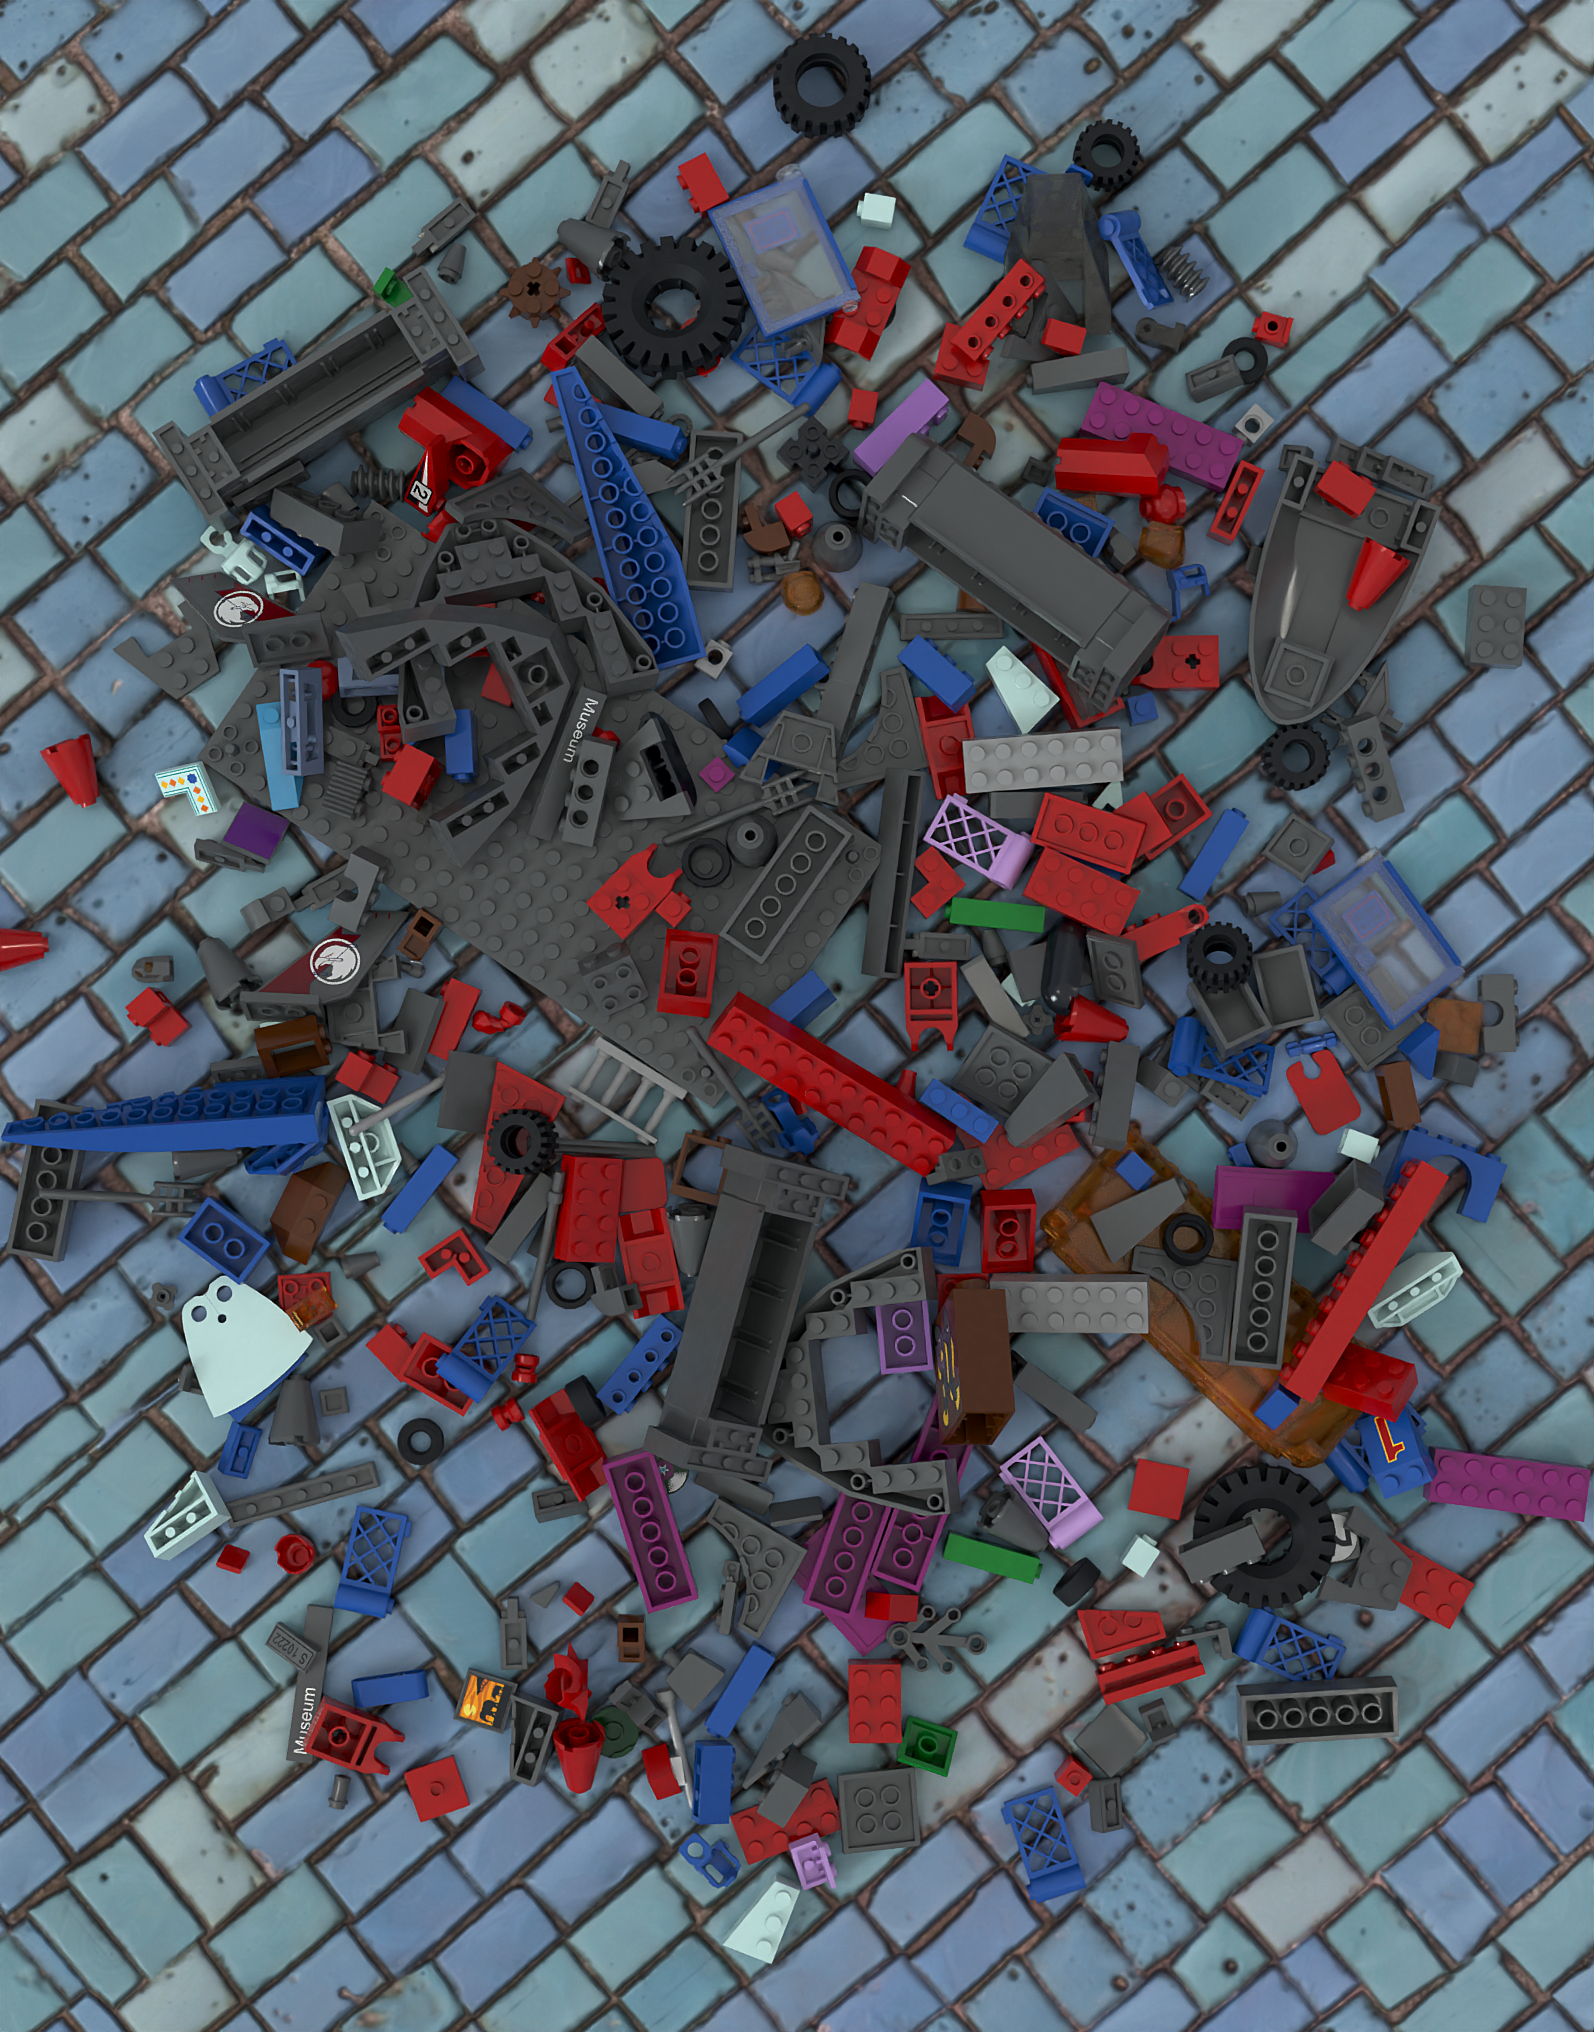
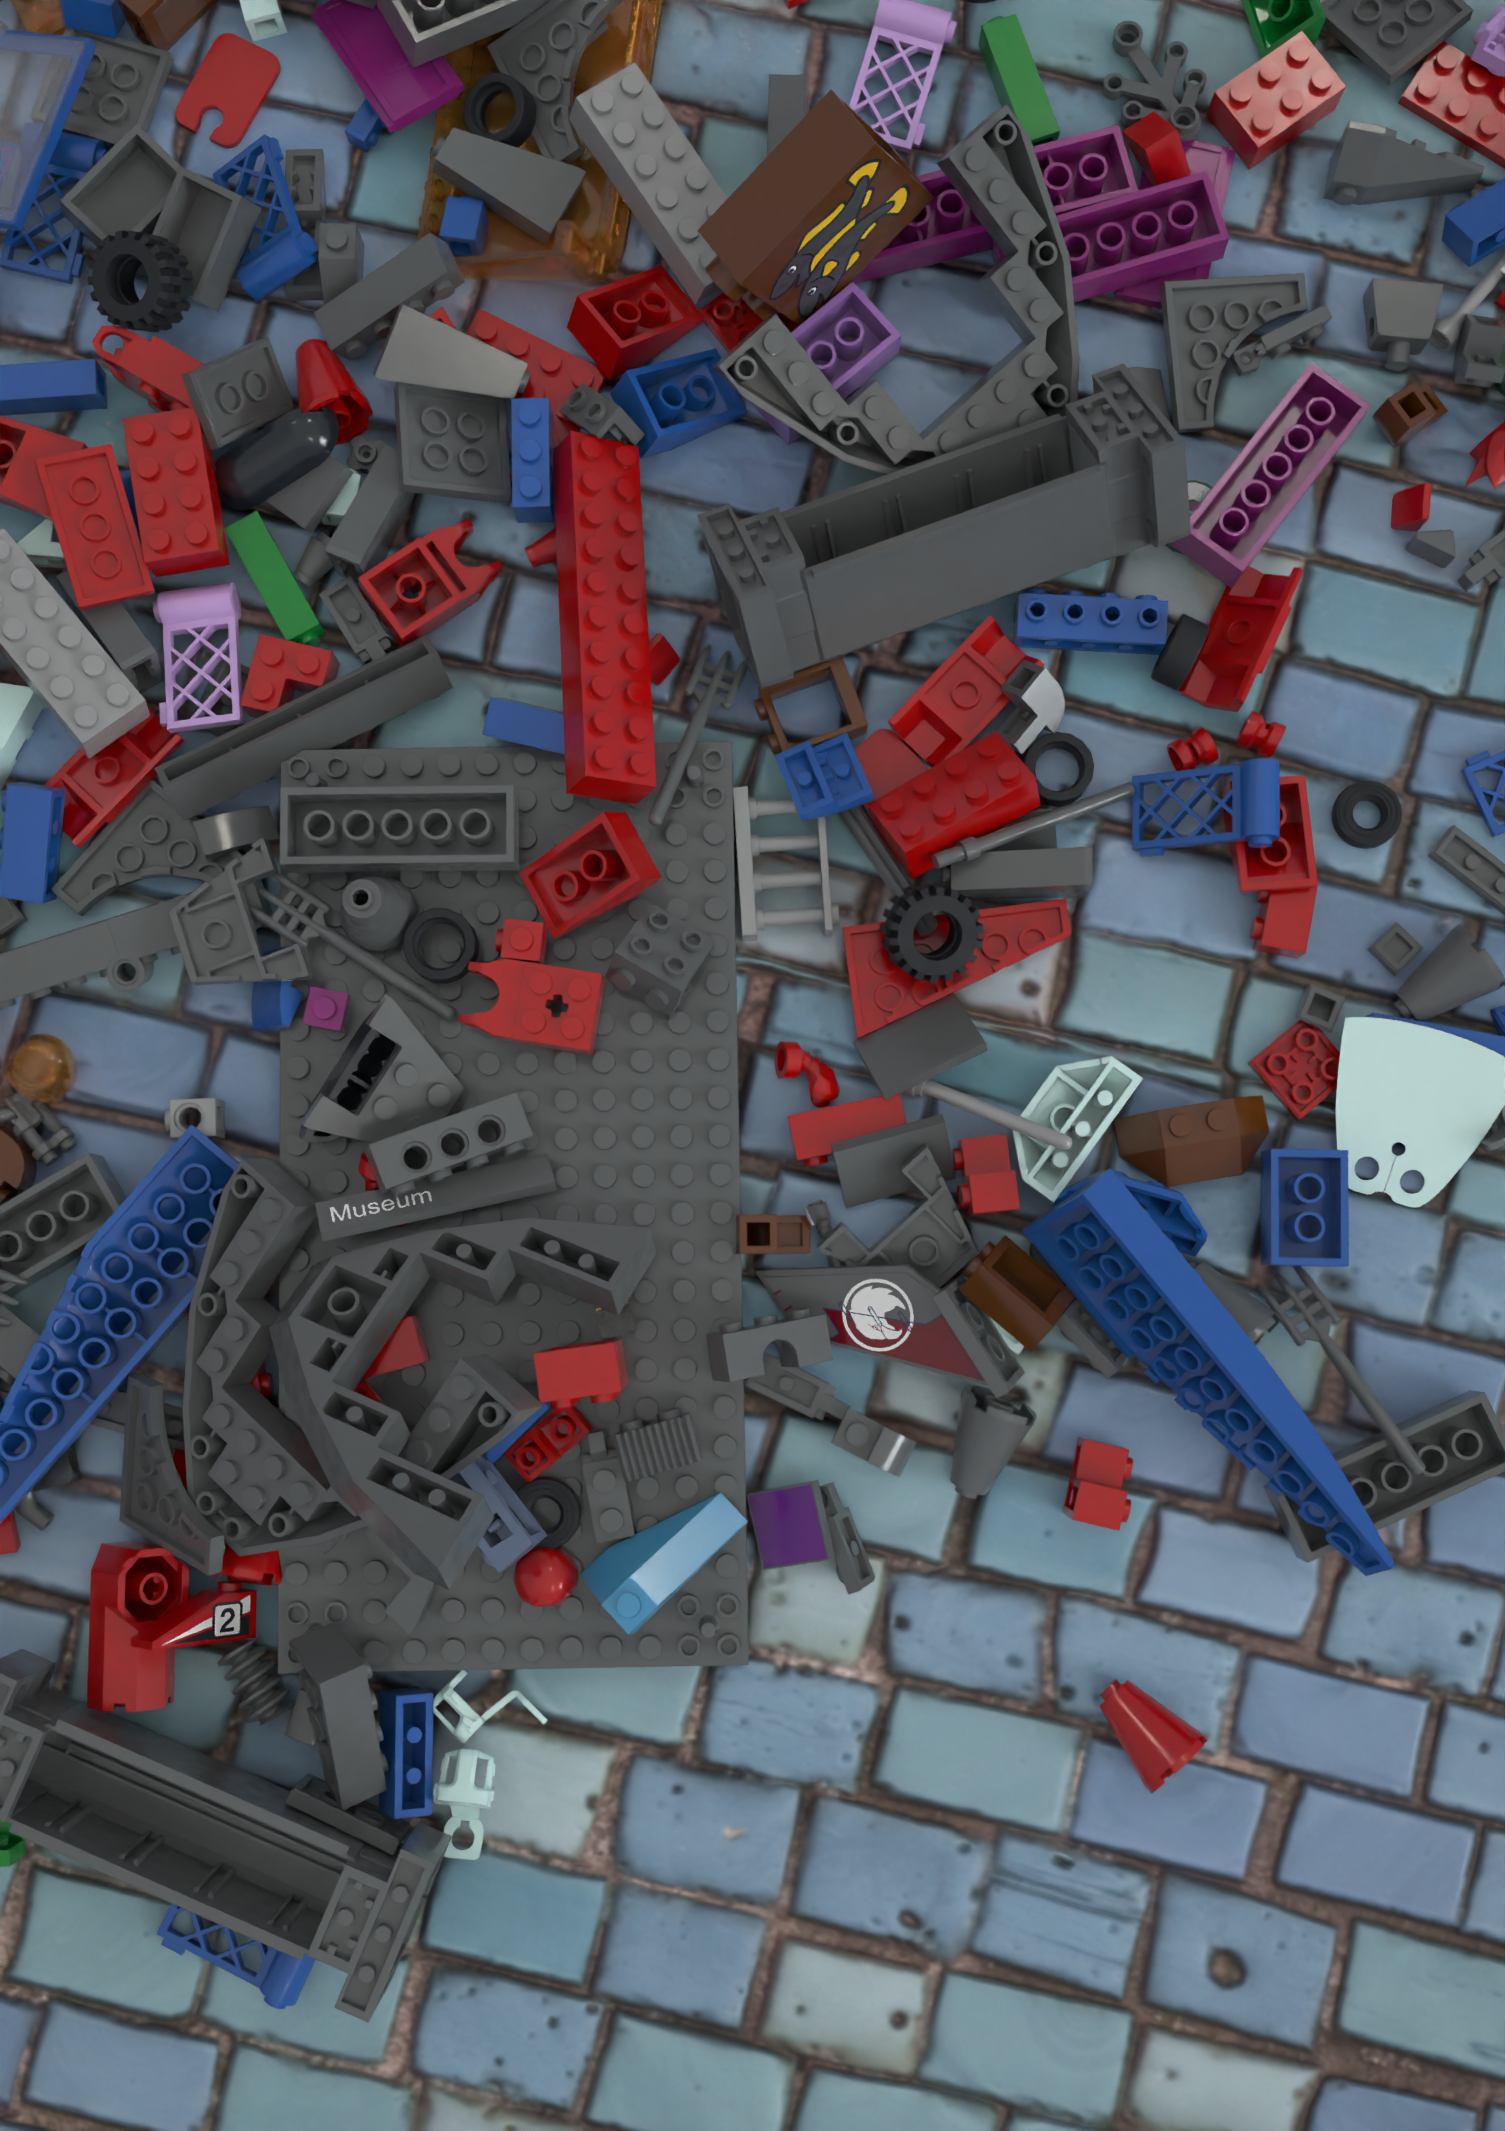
camera: 125 degrees left, 5 degrees down
red cone [39,733,100,808] -> none
dark grey wing [113,600,221,701] -> none
dark grey rock [132,955,174,983] -> none
dark grey plate [149,1282,177,1311] -> none
light aqua tile [155,761,222,816] -> none
piece [170,572,332,668] -> none
sand blue brick [280,666,324,776] -> none
clear orange slope [285,1286,338,1333] -> none
dark grey cone [340,1251,380,1280] -> none
blue brick [381,1143,460,1234] -> none
dark grey pin [398,1142,422,1176] -> none
red brick [418,1227,493,1286] -> none
blue brick [441,375,533,454] -> none
blue brick [445,709,479,783] -> none
dark grey slope [531,1484,589,1523] -> none
dark grey cone [665,1203,717,1277] -> none
black tyre [698,698,734,740] -> none
blue brick [704,1640,776,1739] -> none
blue brick [736,643,831,728] -> none
dark grey brick [757,1748,817,1828] -> none
blue piece [761,1087,819,1156] -> none
dark grey slope [769,1496,823,1527] -> none
dark grey cone [976,1485,1049,1553] -> none
dark grey cone [1241,891,1282,917] -> none
dark grey cone [1246,1119,1298,1169] -> none
blue axle [1286,1032,1337,1058] -> none
none -> dark grey slope [193,806,280,860]
none -> blue slope [775,732,875,820]

